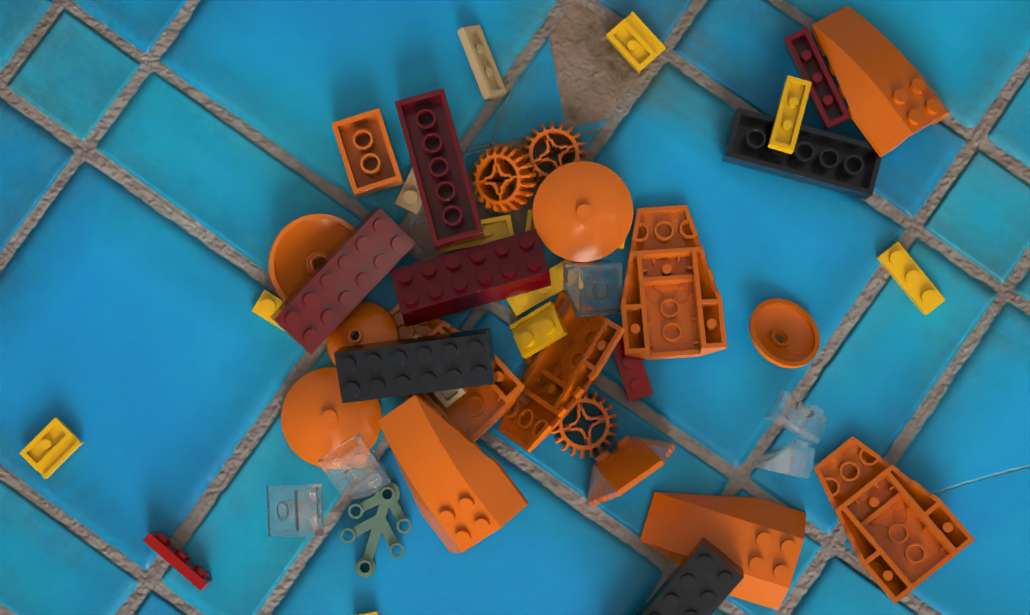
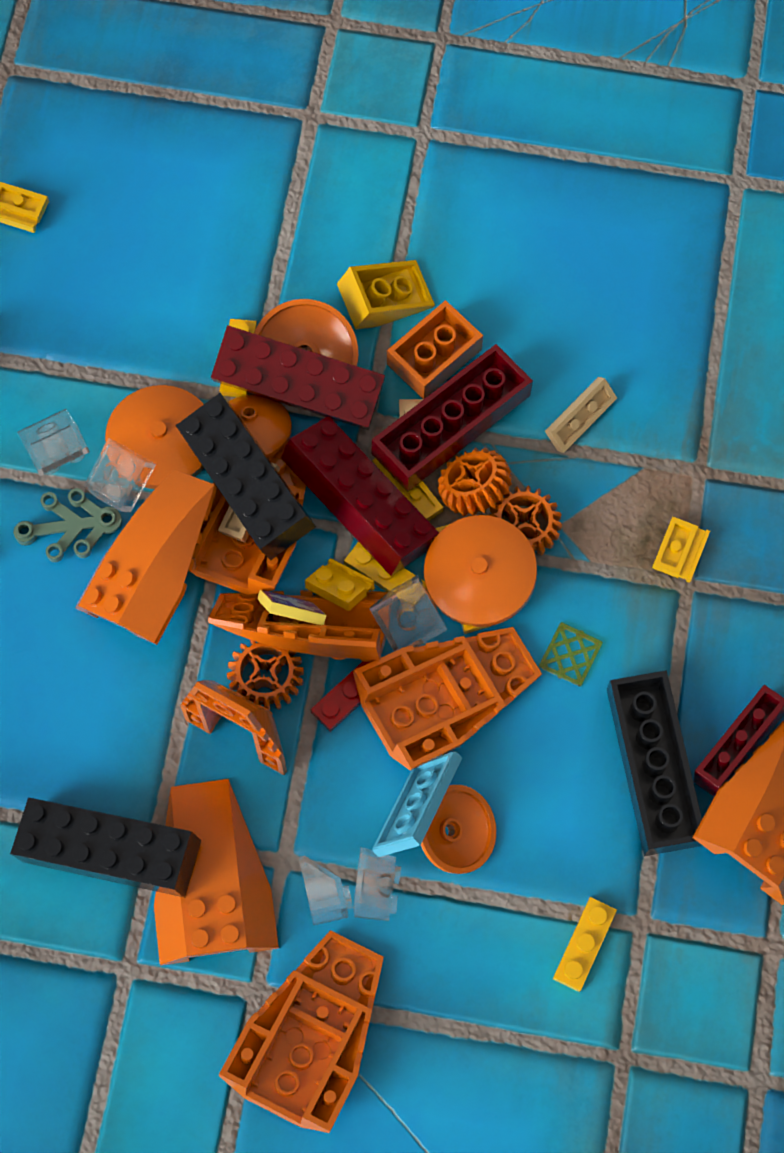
camera: 65 degrees right, 15 degrees down
yellow plate [767,75,812,154] -> none
none -> light yellow tile [257,589,327,625]
none -> yellow slope [337,260,435,330]
none -> medium azure tile [372,751,462,857]
none -> clear yellow window [539,622,603,687]

